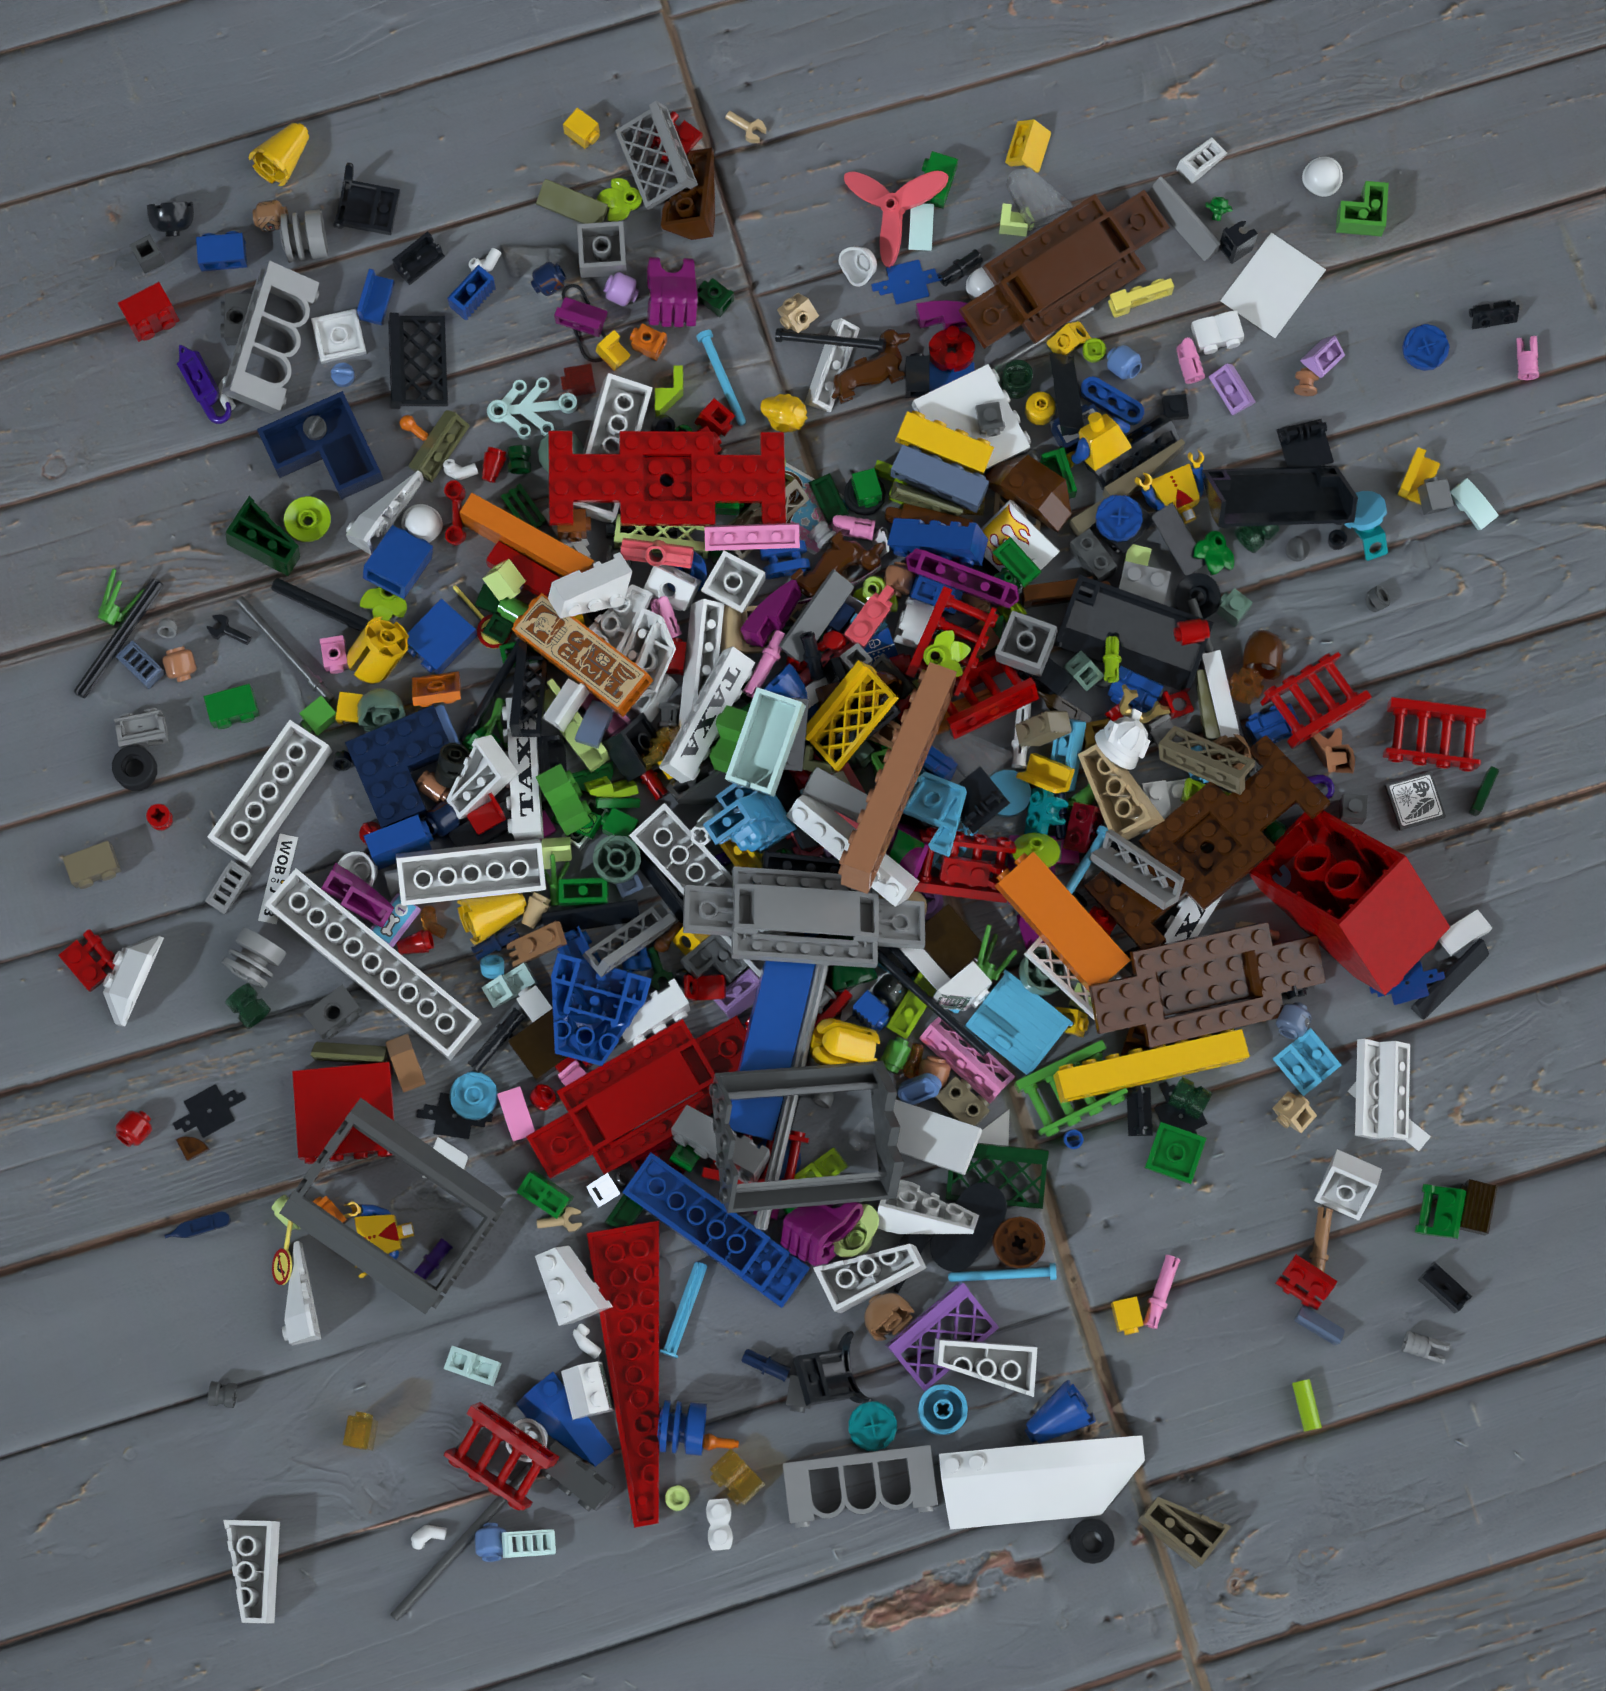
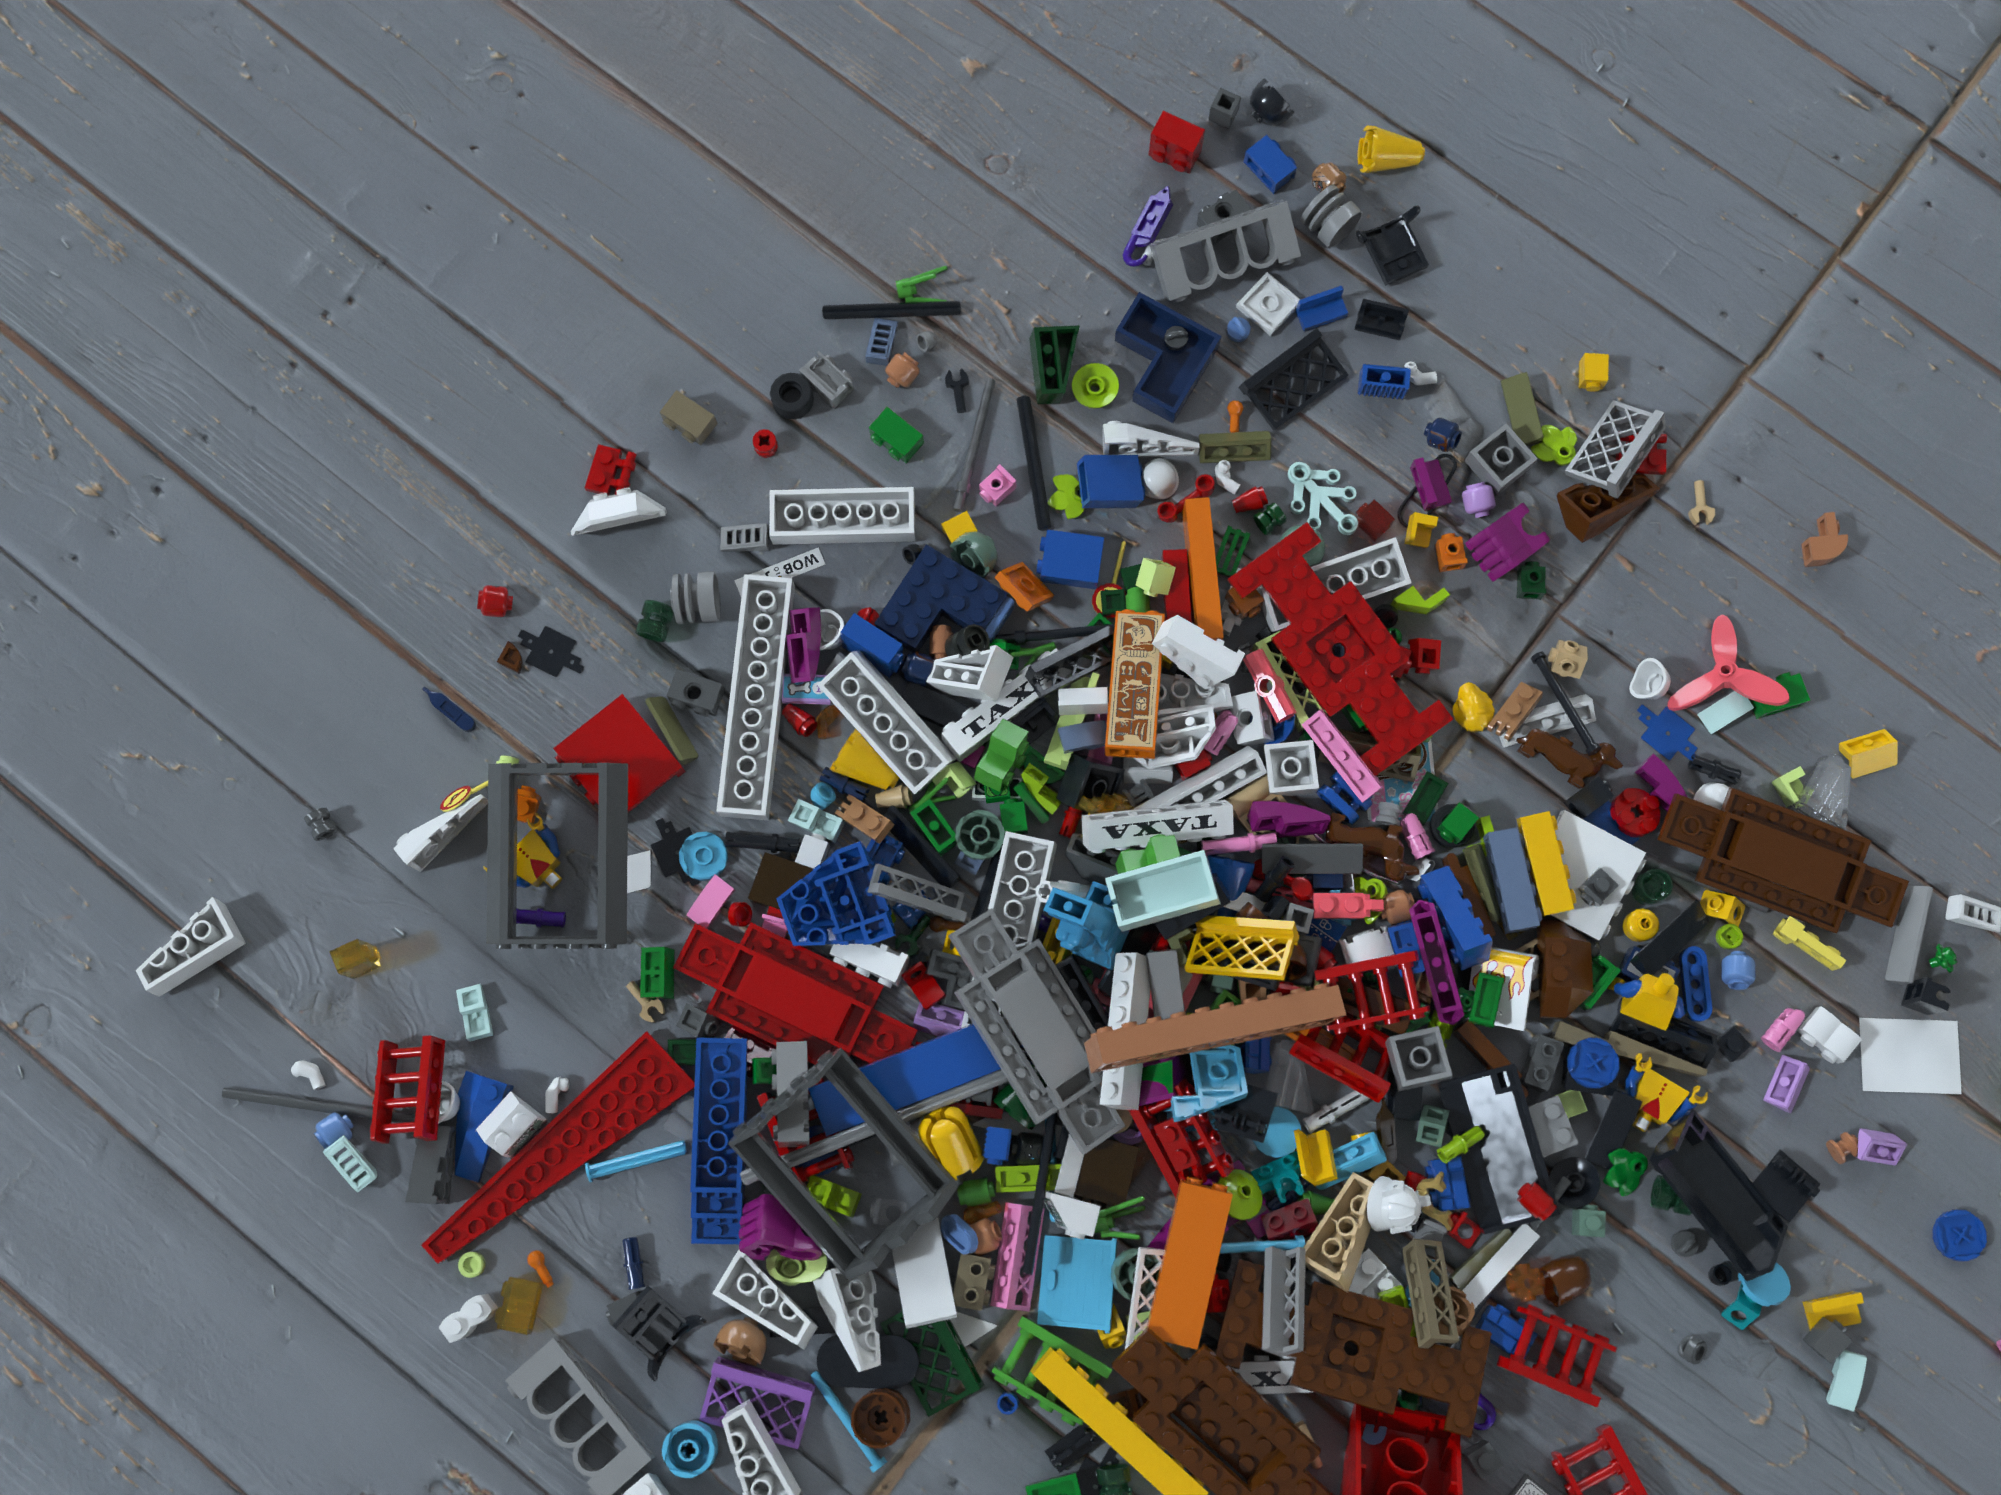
camera: 60 degrees right, 0 degrees up
bright green brick [299,696,336,736] -> none
yellow cylinder [347,617,409,684] -> none
medium nougat slope [385,1034,426,1093] -> none
red bracket [467,792,506,835] -> none
white wedge [535,1246,613,1326] -> none
blue wheel [657,1400,707,1456] -> none
medium azure bar [696,330,746,426] -> none
teal tile [848,1402,897,1451] -> none
lime plate [923,630,971,677] -> none
dark tan brick [1015,711,1072,747] -> none
nougat animal [1310,728,1355,773] -> none
none -> medium nougat hinge [1487,682,1543,741]
none -> nougat brick [1801,512,1848,567]

